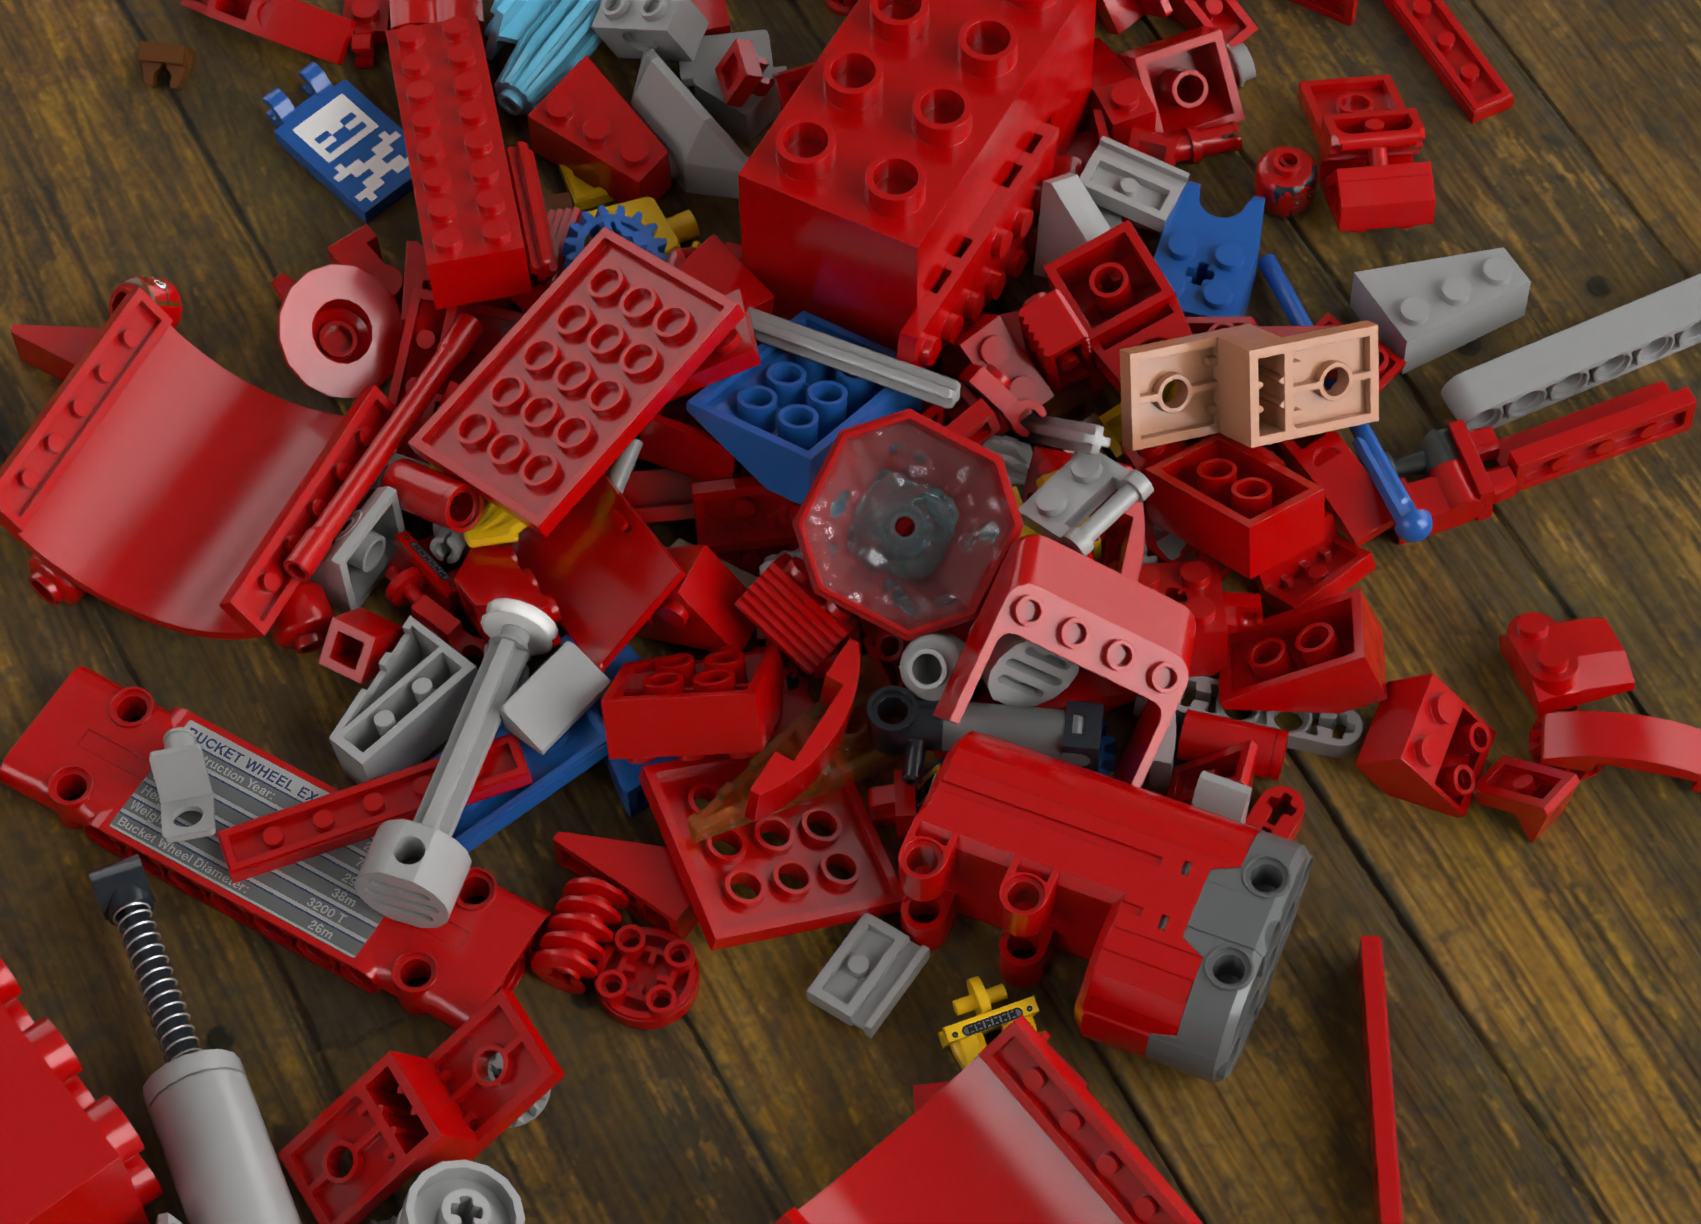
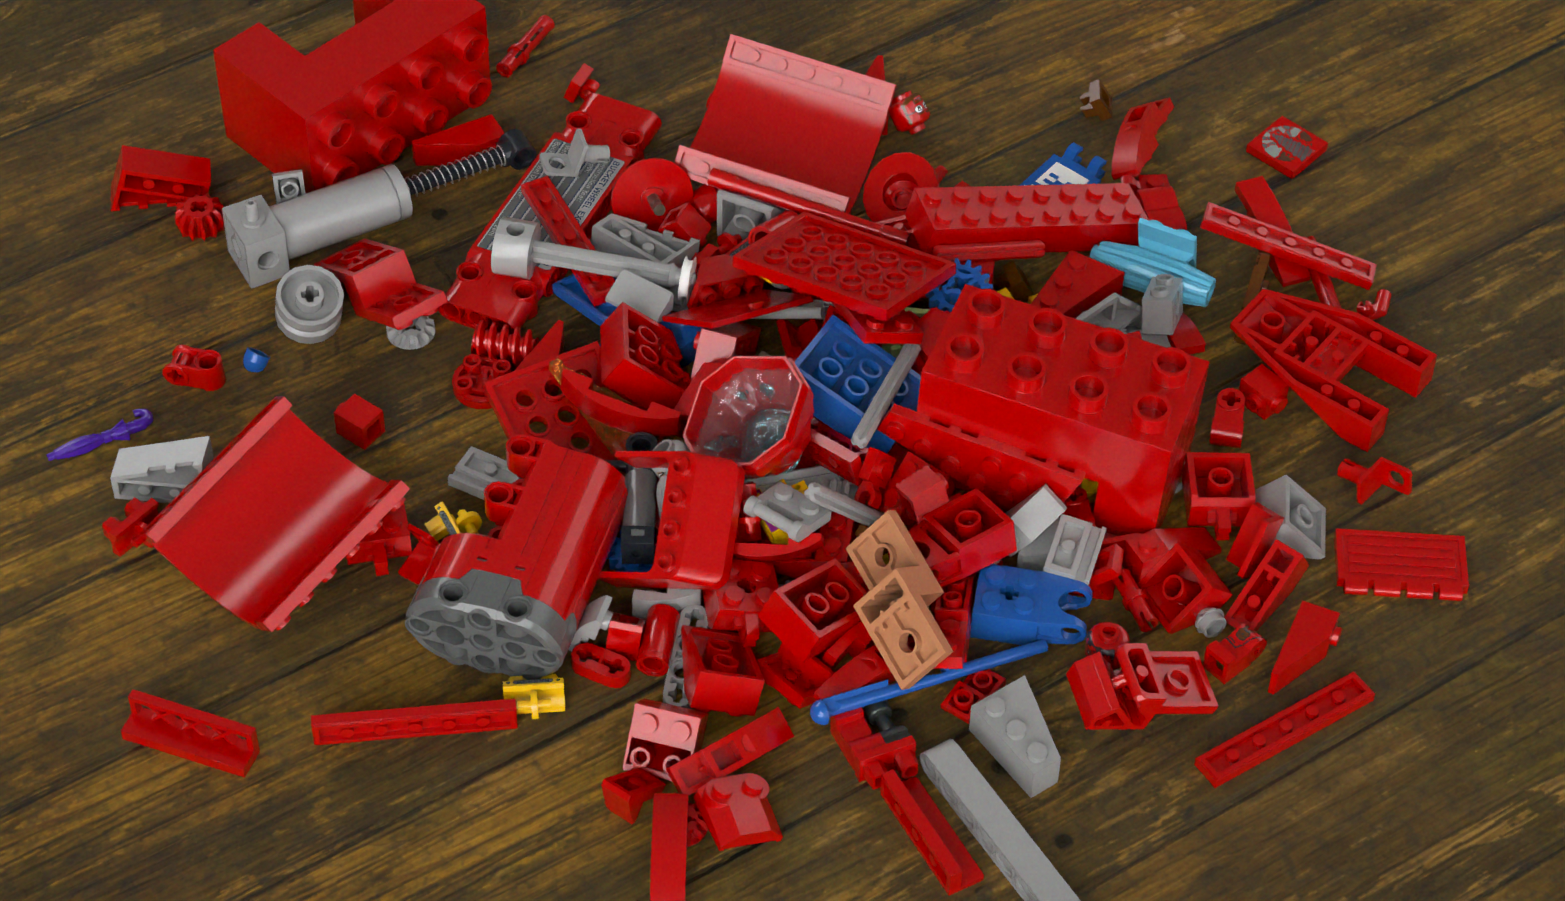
camera: 80 degrees right, 10 degrees down
none -> red brick [334,393,385,450]
none -> red slope [412,114,504,166]
none -> yellow hips [503,674,565,719]
none -> red piece [611,158,693,232]
none -> red slope [666,707,795,795]
none -> red leg [1203,623,1267,685]

